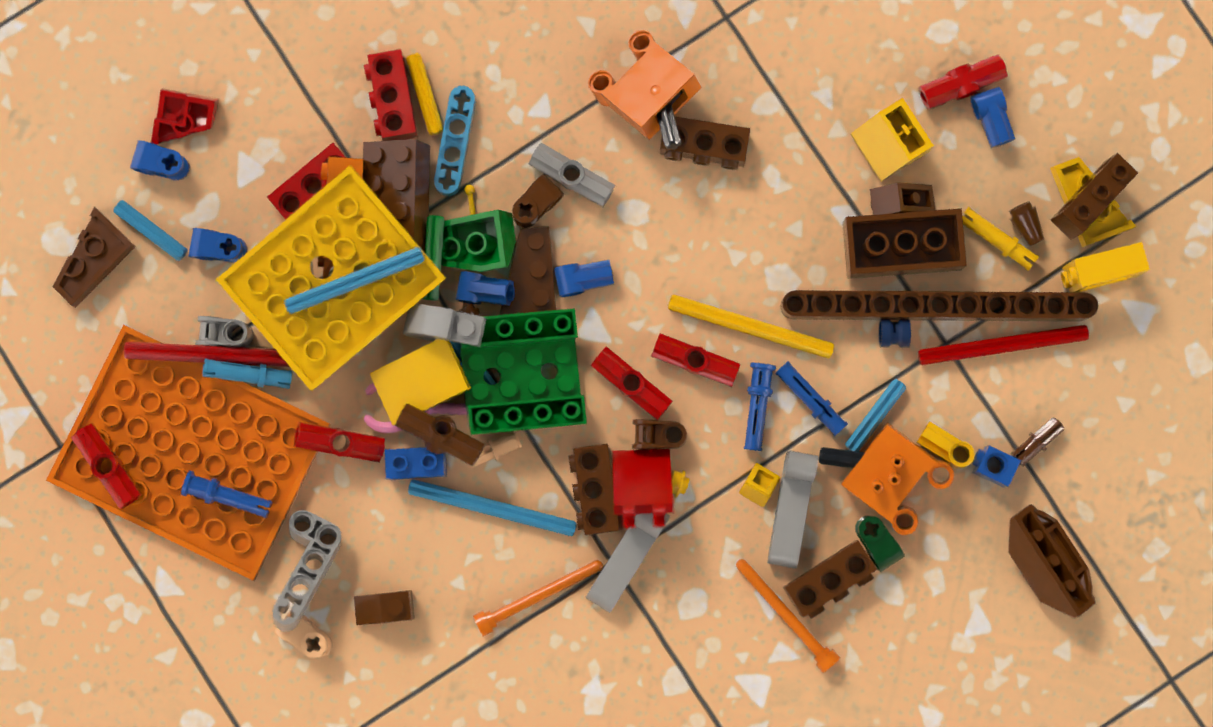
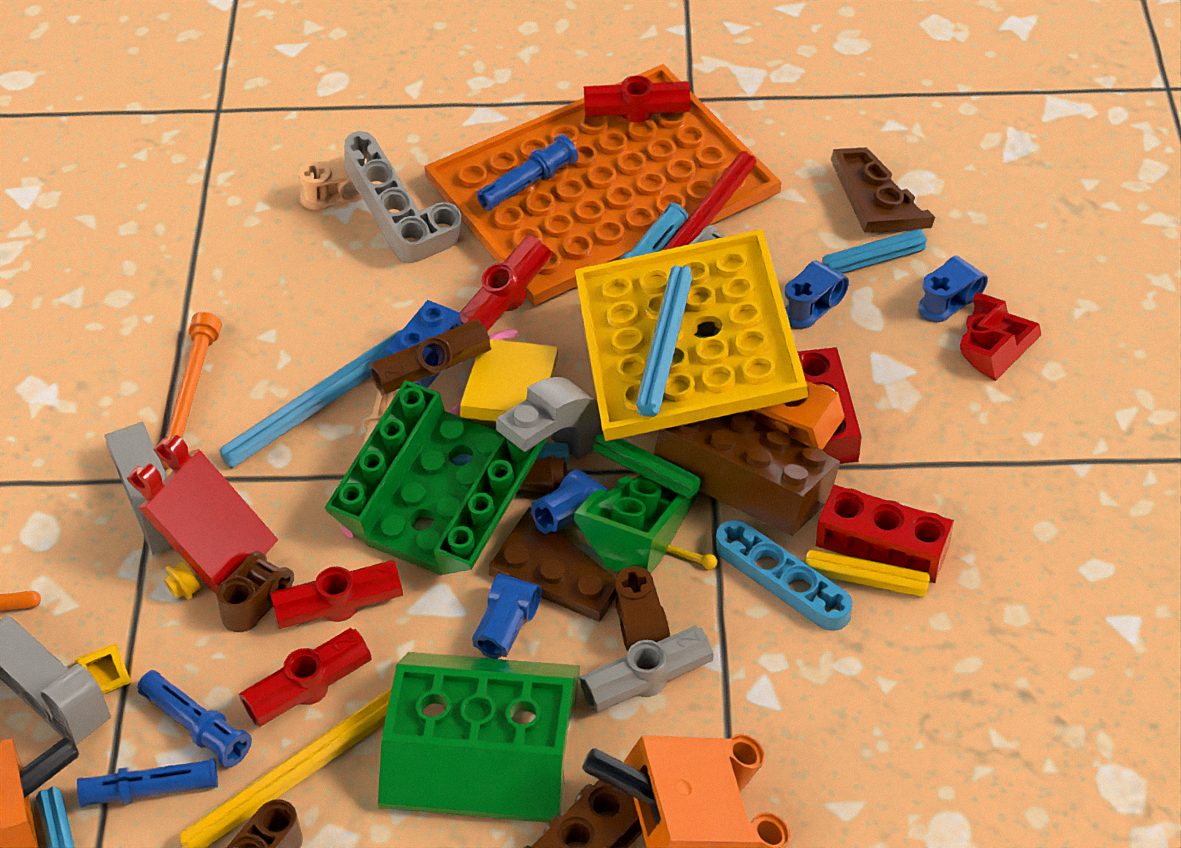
camera: 120 degrees right, 35 degrees down
reddish brown slope [354,590,415,625] -> none
reddish brown brick [568,444,619,535] -> none
none -> green slope [378,652,580,823]

